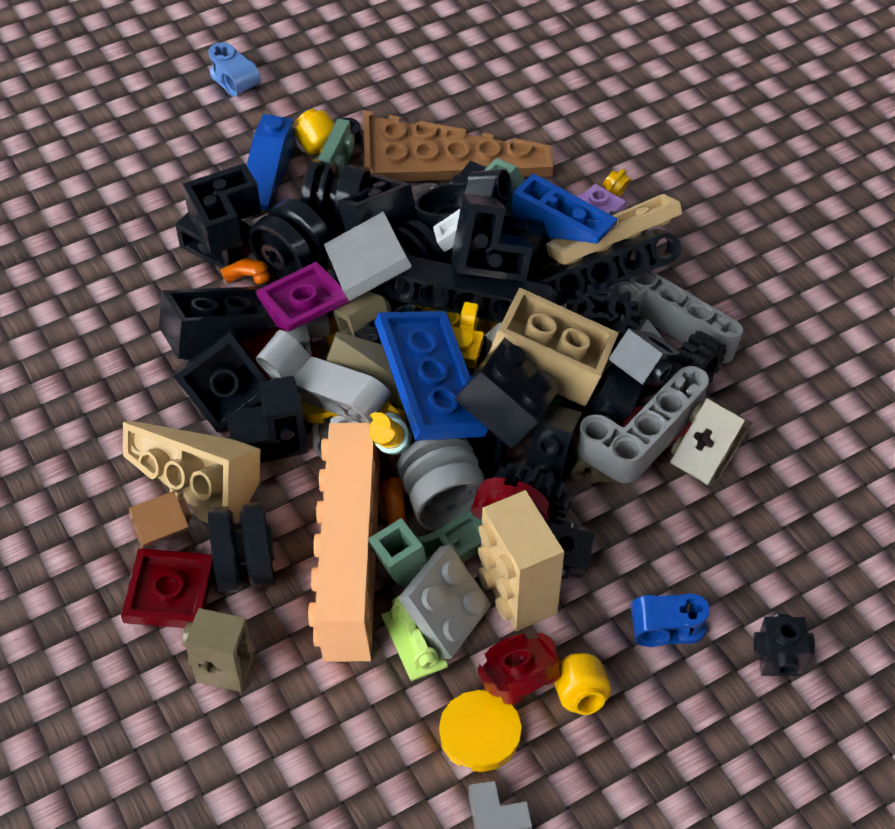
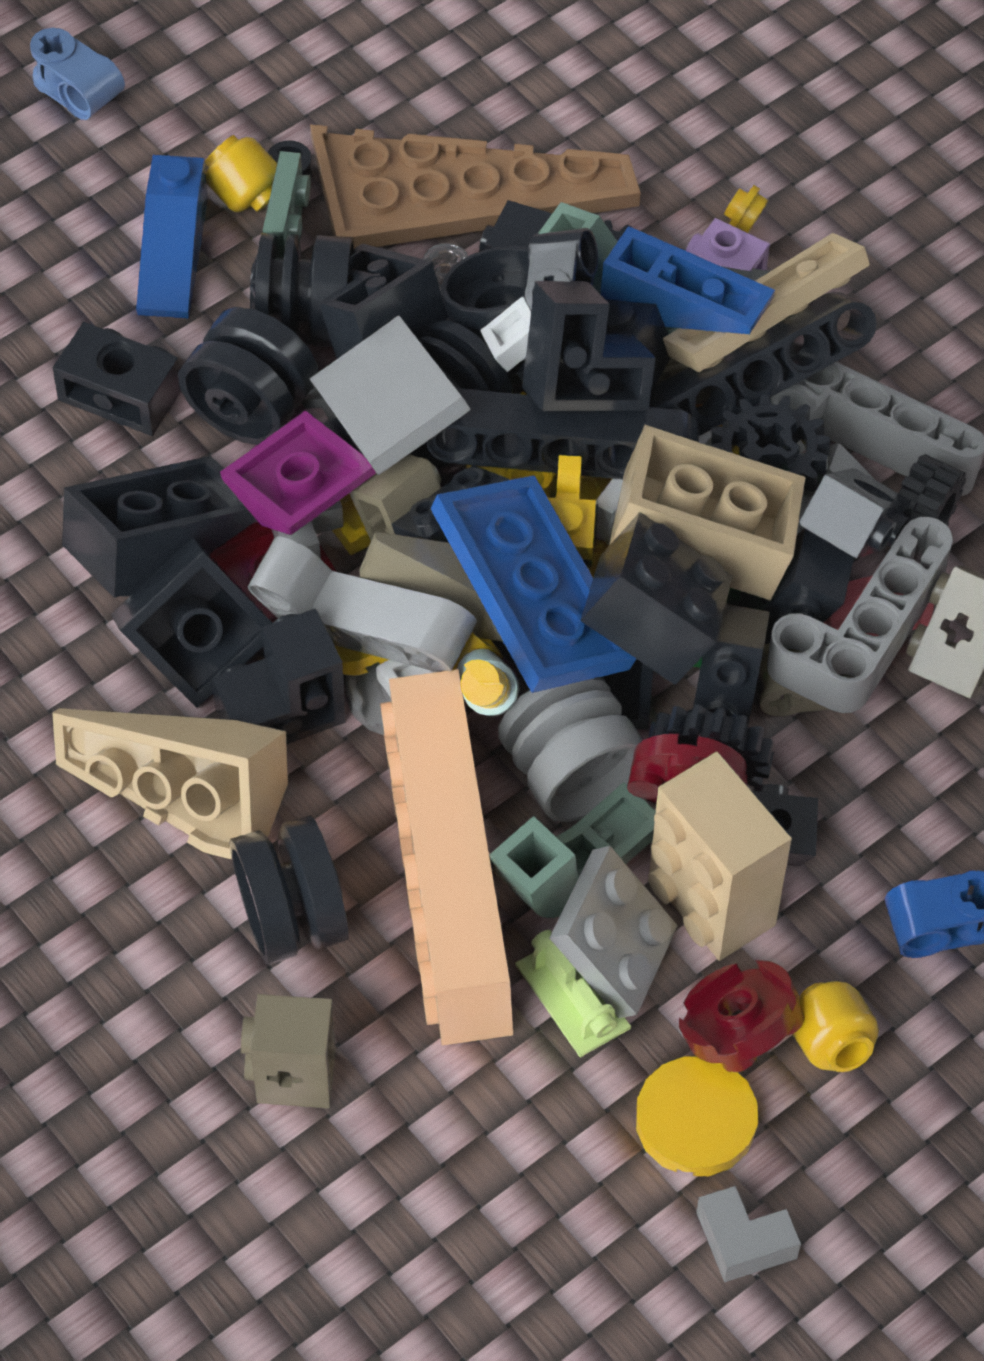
camera: 10 degrees left, 5 degrees up
dark red plate [121,548,214,628] -> none
medium nougat brick [128,491,192,549] -> none
black brick [182,163,261,255] -> none
orange arm [220,258,271,285] -> none
orange arm [381,477,407,526] -> none

